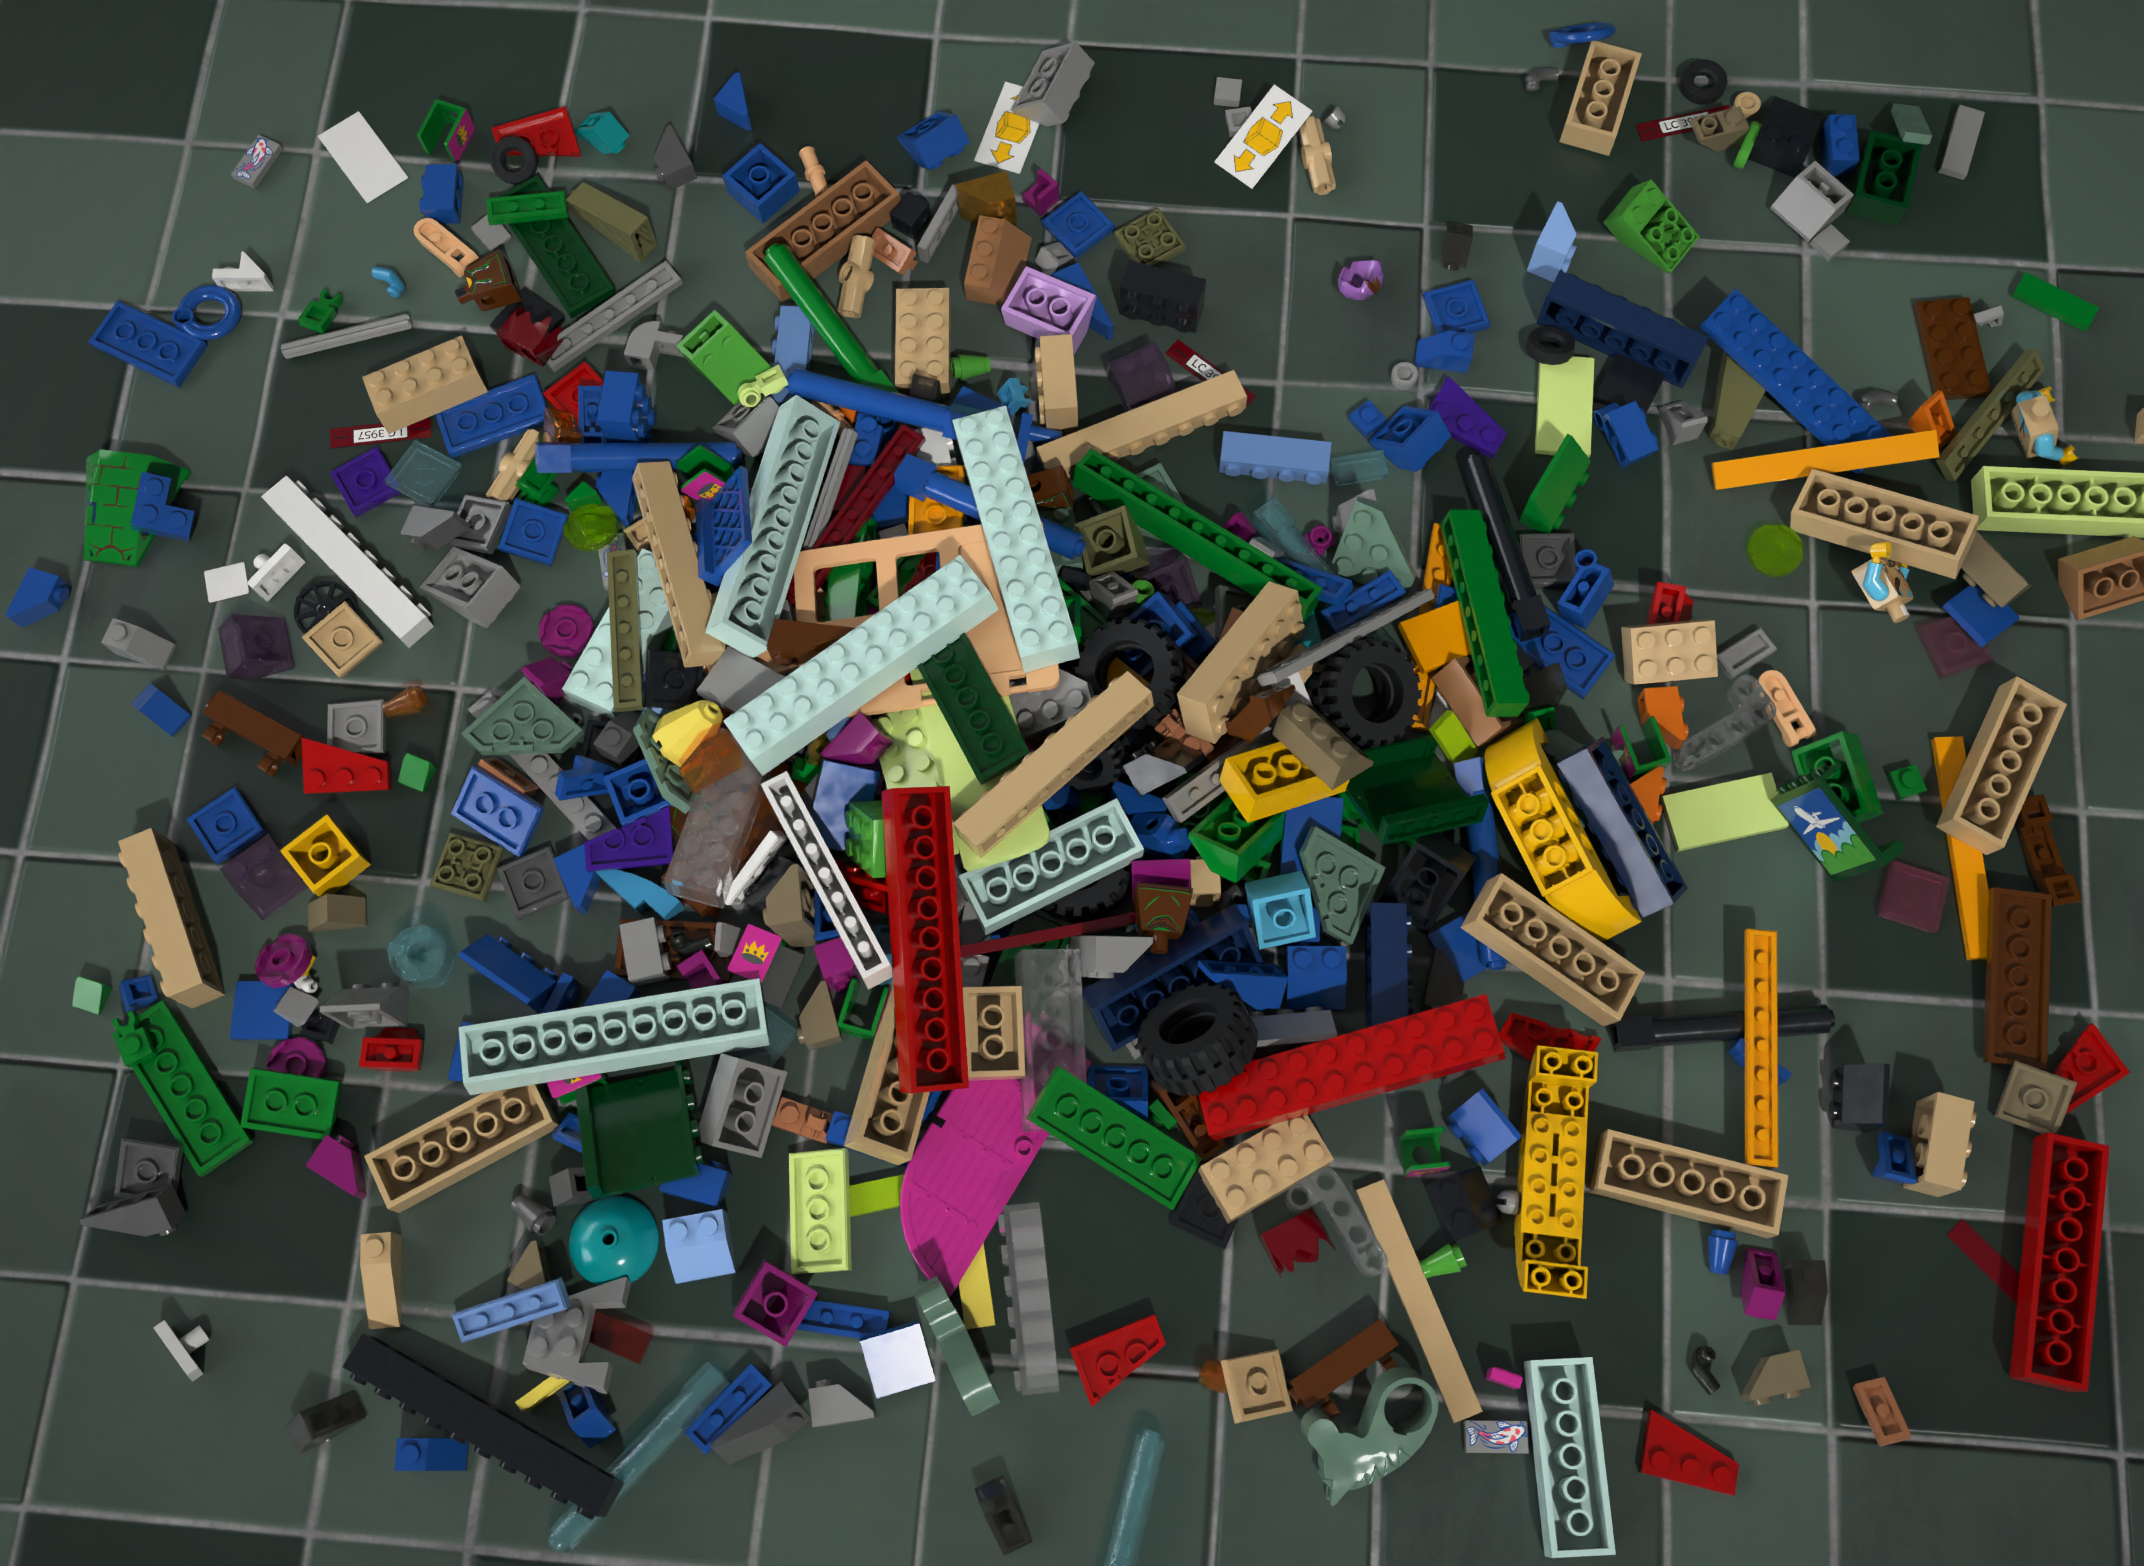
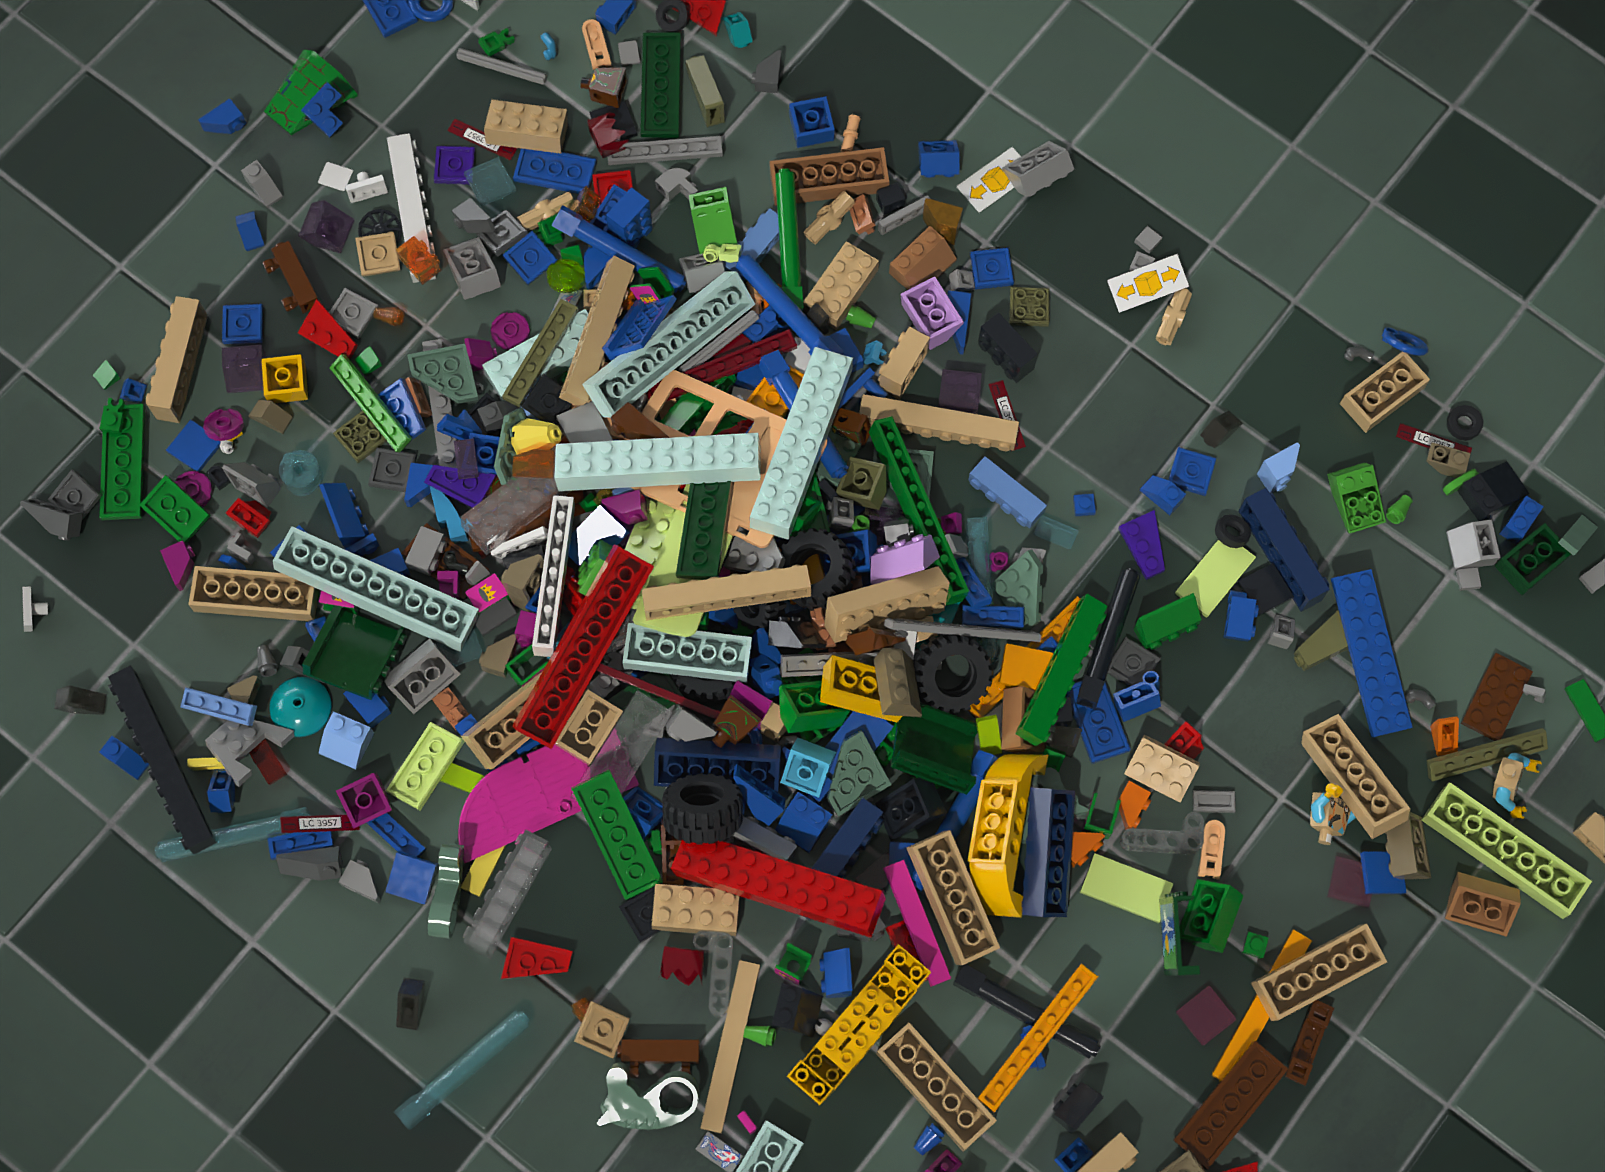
camera: 30 degrees right, 0 degrees up
light grey slope [273,987,320,1027] -> none
tan slope [360,1232,402,1330] -> none
green tile [486,191,568,225] -> none
blue slope [714,72,752,131] -> none
magenta panel [1022,168,1059,216] -> none
light grey hinge [1323,106,1346,130] -> none
medium lavender hair [1337,260,1384,300] -> none
blue slope [1368,406,1451,472] -> none
light grey tile [1391,362,1418,390] -> none
light orange tile [1711,430,1939,490] -> none
tan tile [1733,92,1761,119] -> none
clear neon green tile [1746,524,1804,578] -> none
none -> blue tile [218,554,246,570]
none -> light grey bracket [227,532,255,566]
none -> sticker [280,815,360,833]
none -> bright green tile [330,354,412,452]
none -> clear orange brick [396,236,441,285]
none -> clear purple tile [454,438,479,480]
none -> lavender slope [871,534,940,585]
none -> dark pink tile [883,860,951,987]
none -> slope [884,519,915,547]
none -> bright green cone [1386,495,1413,524]

